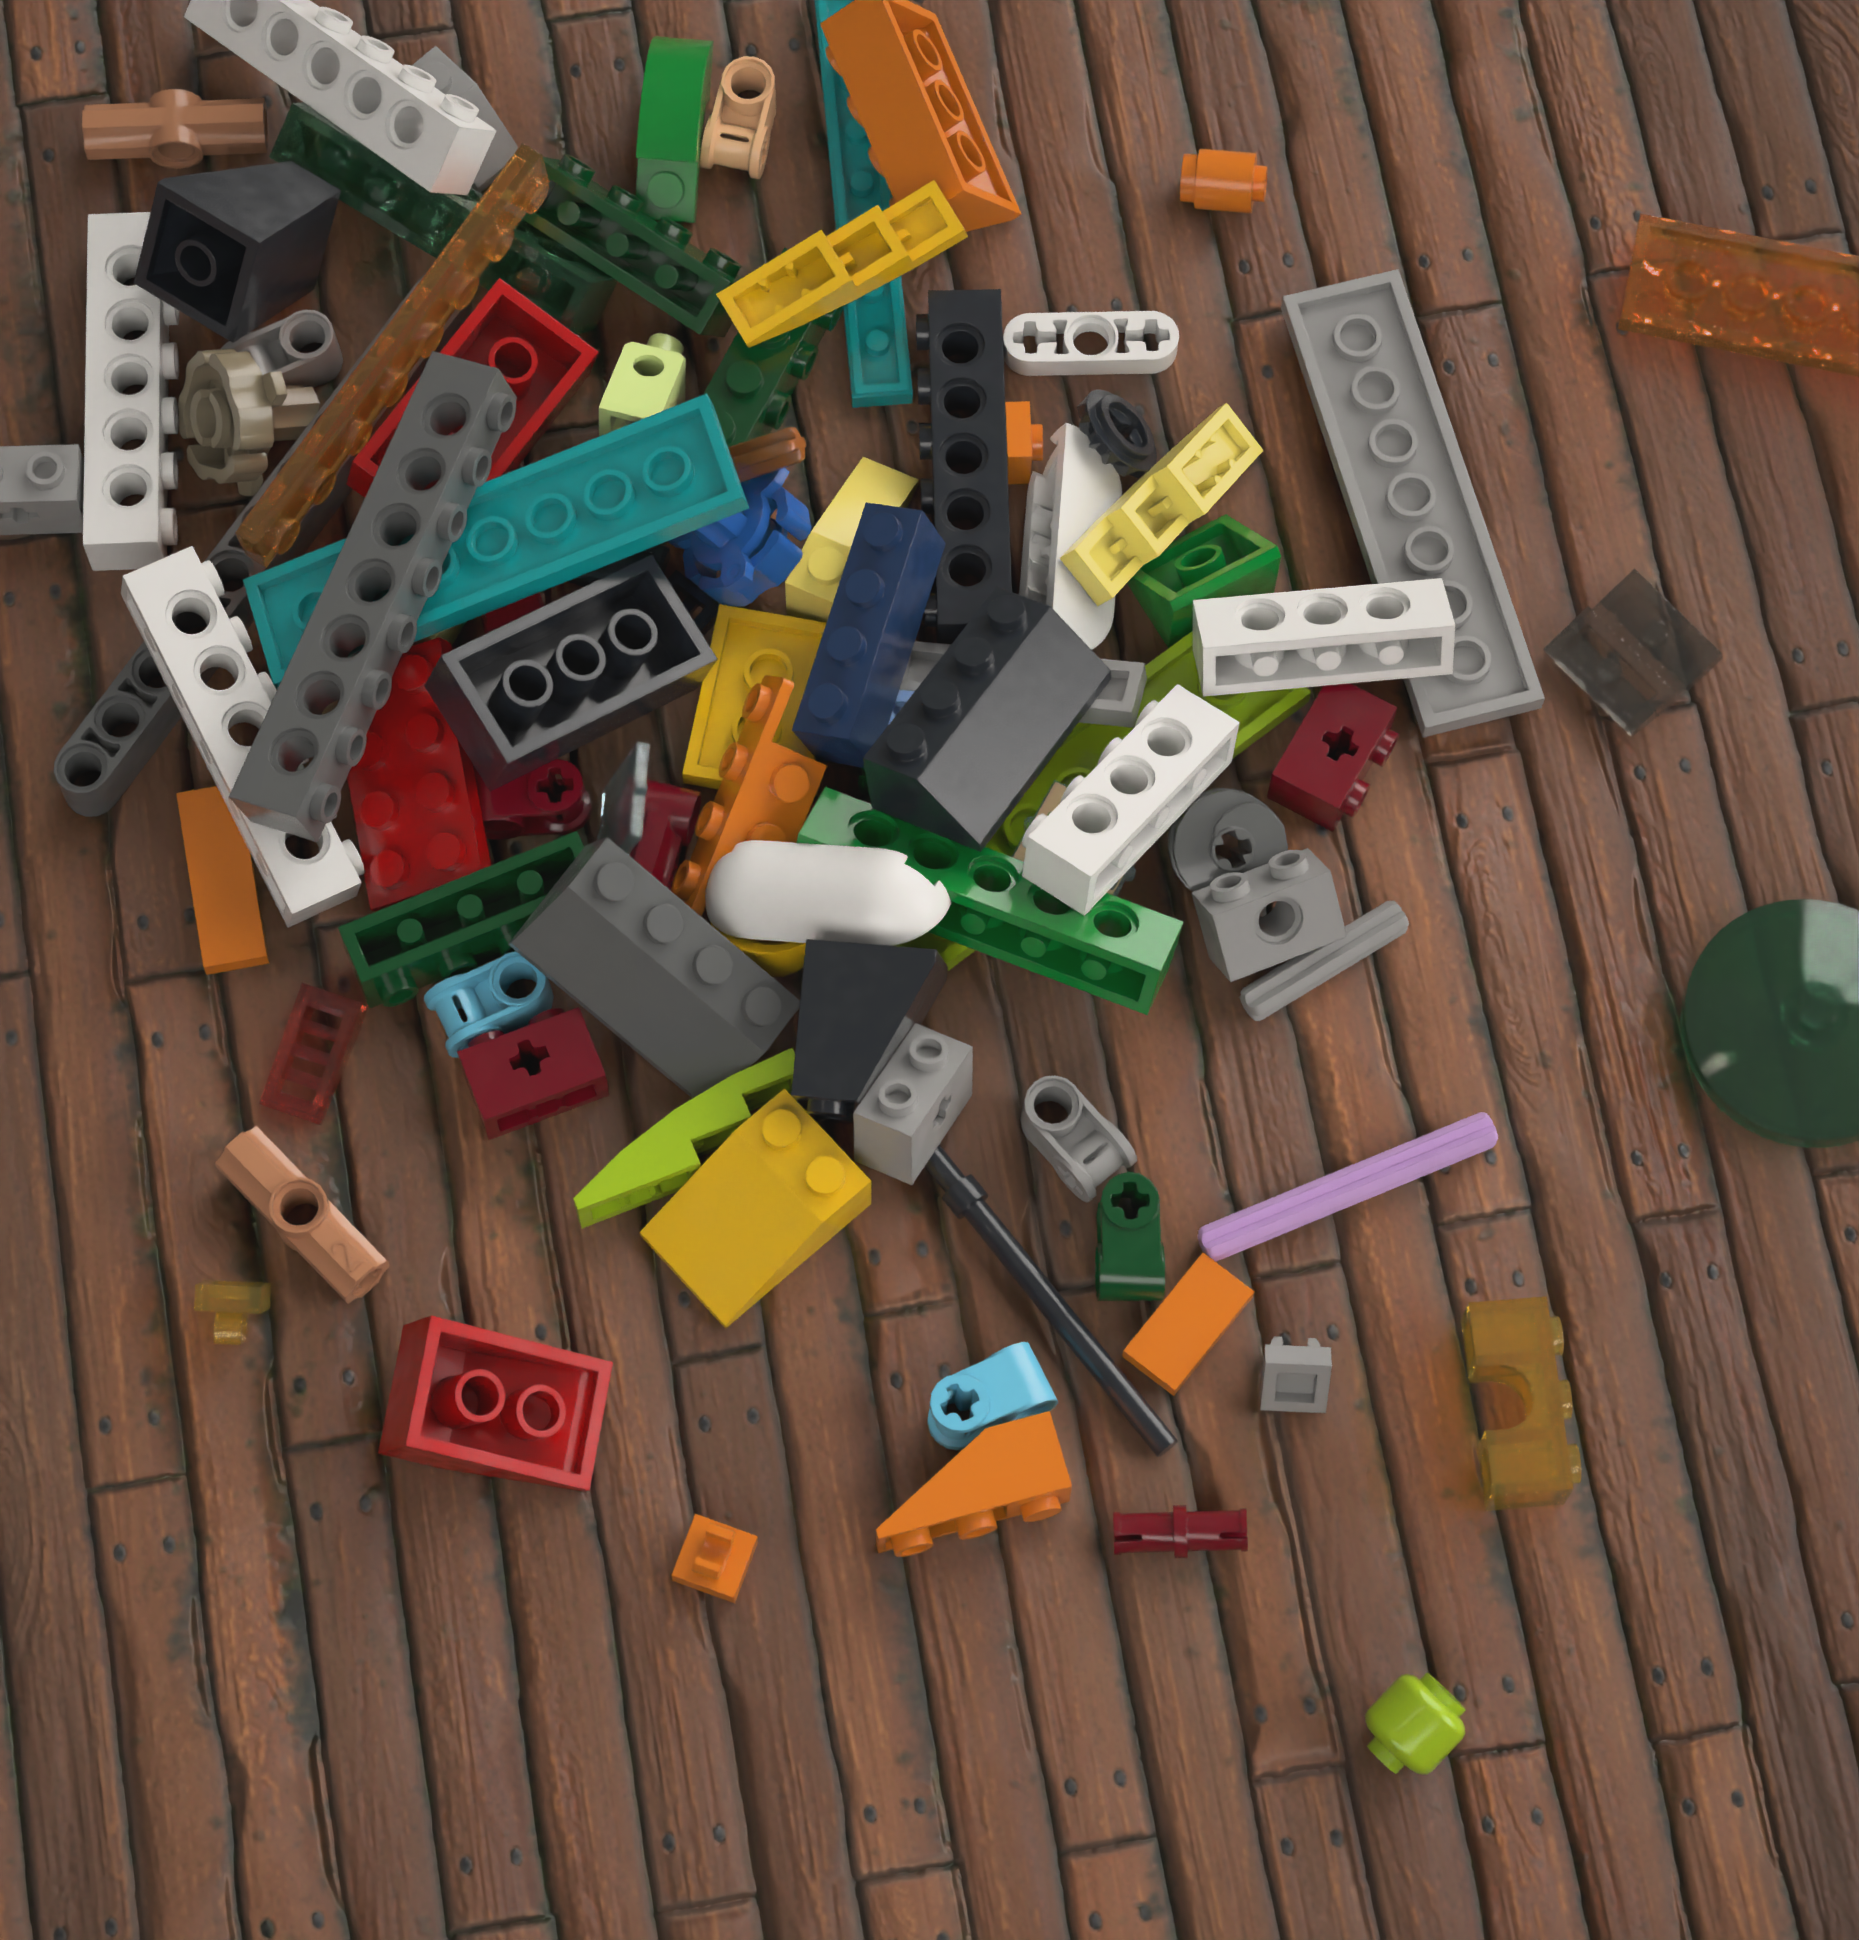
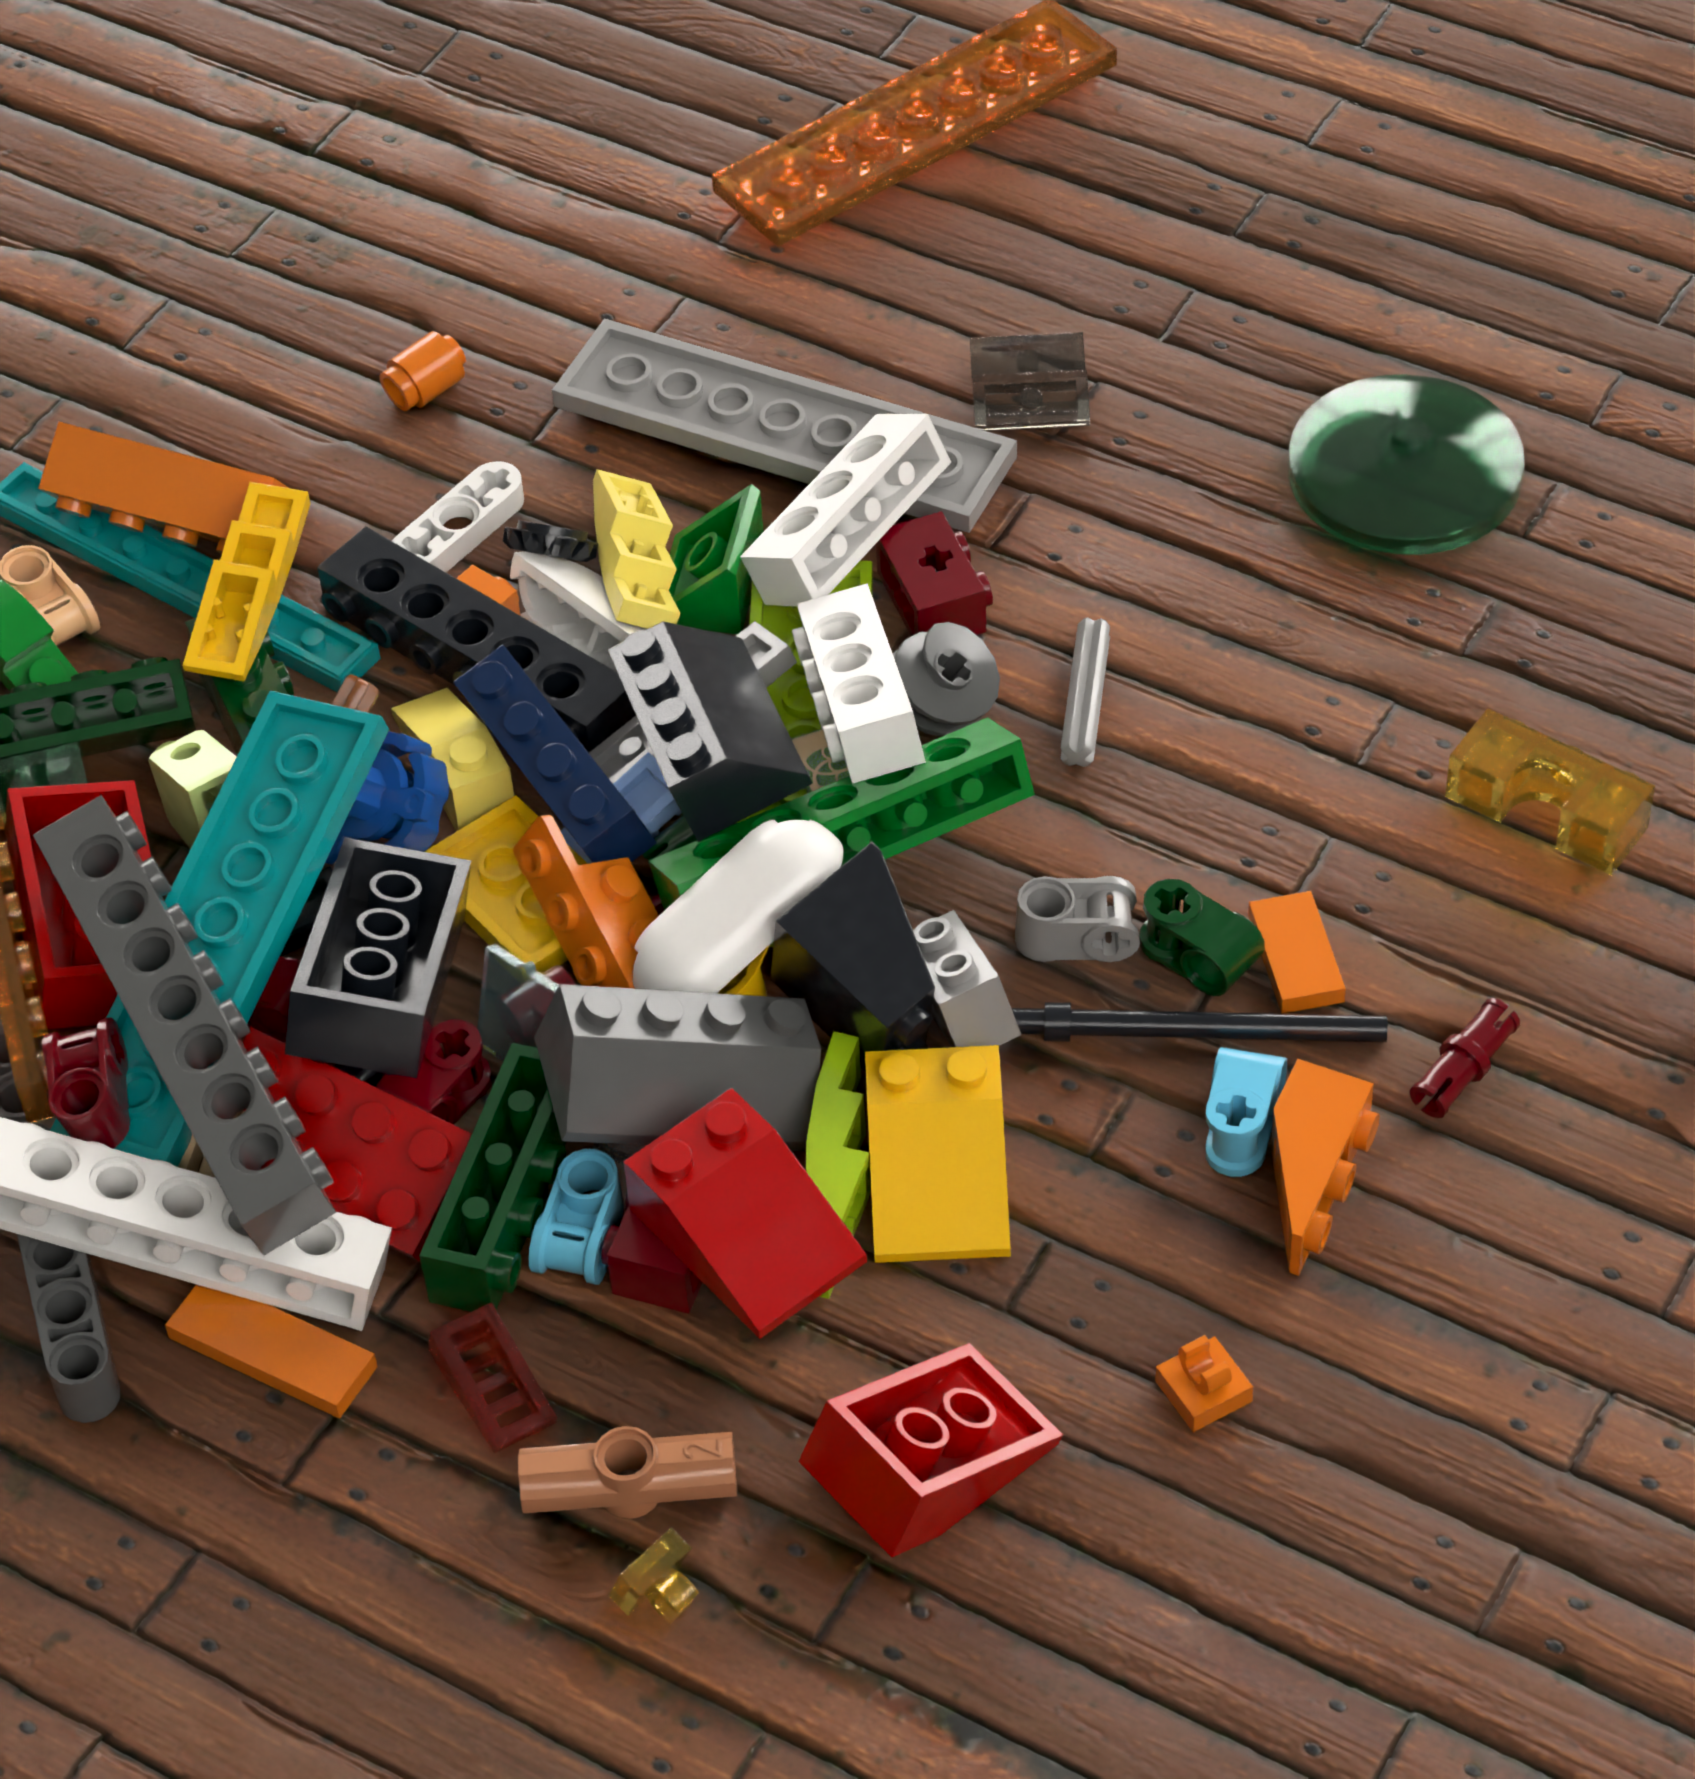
camera: 45 degrees left, 20 degrees down
light grey brick [1192,848,1347,982] -> none
lavender axle [1198,1112,1498,1262] -> none
light grey tile [1260,1336,1332,1413] -> none
none -> dark red piece [42,1017,130,1149]
none -> red slope [623,1088,867,1339]

